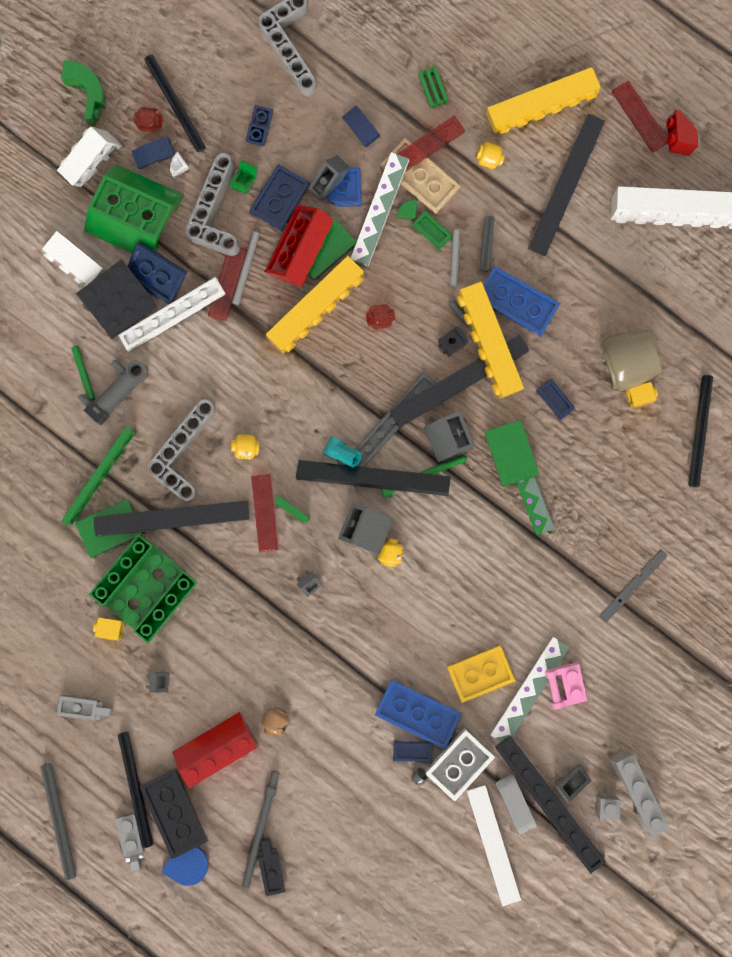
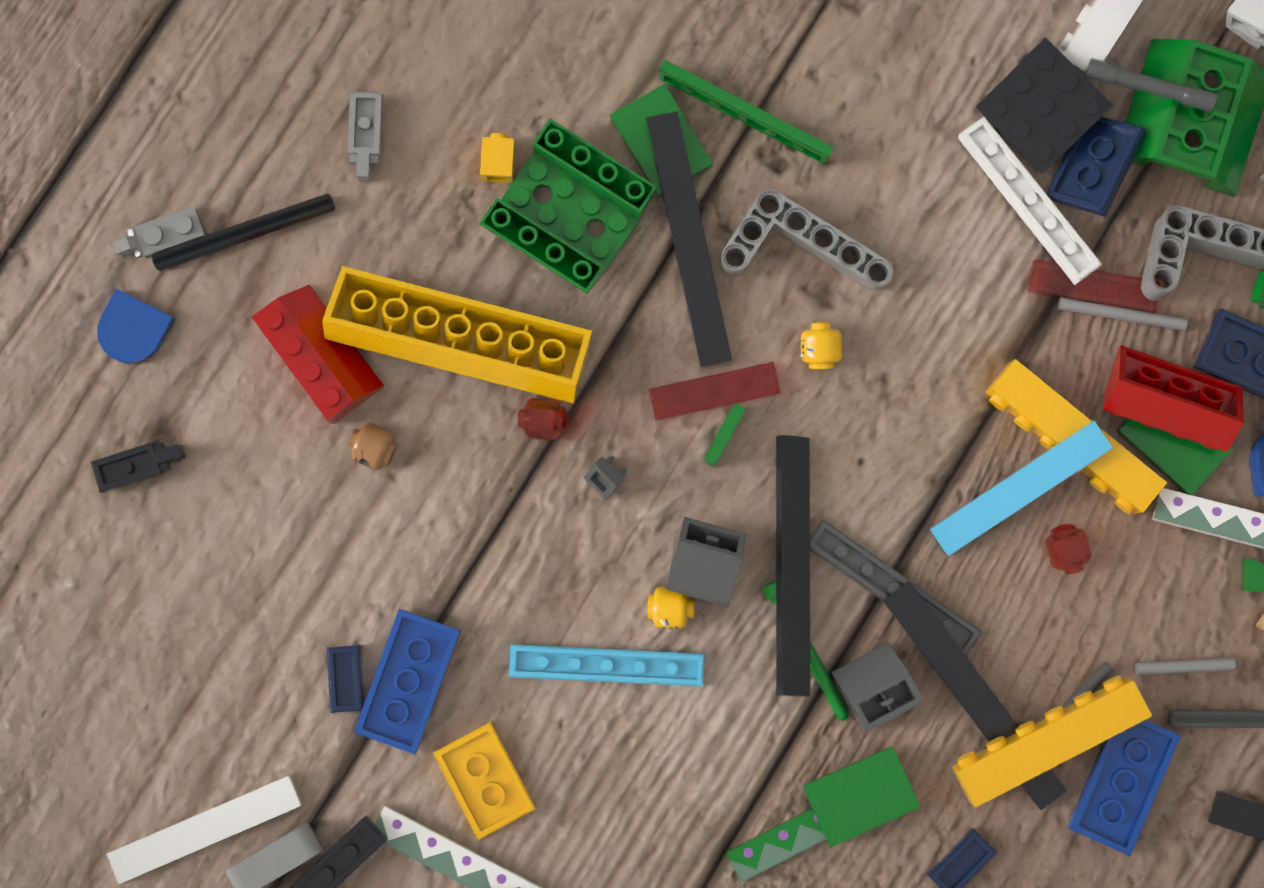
camera: 75 degrees right, 0 degrees up
dark grey axle [40,763,76,880] -> none
green bar [71,345,96,401] -> none
dark grey piece [78,360,148,425] -> none
black plate [140,769,209,859] -> none
dark grey tile [146,672,169,693] -> none
dark grey bar [242,771,279,888] -> none
teal piece [322,436,361,468] -> none
dark grey hinge [411,768,429,786] -> none
green tile [412,211,453,251] -> none
white brick [425,728,495,801] -> none
black brick [438,325,468,357] -> none
none -> yellow brick [322,266,592,404]
none -> medium azure tile [509,644,705,686]
none -> clear red head [518,398,568,440]
none -> medium azure tile [930,420,1113,556]
none -> dark grey piece [1085,58,1218,113]

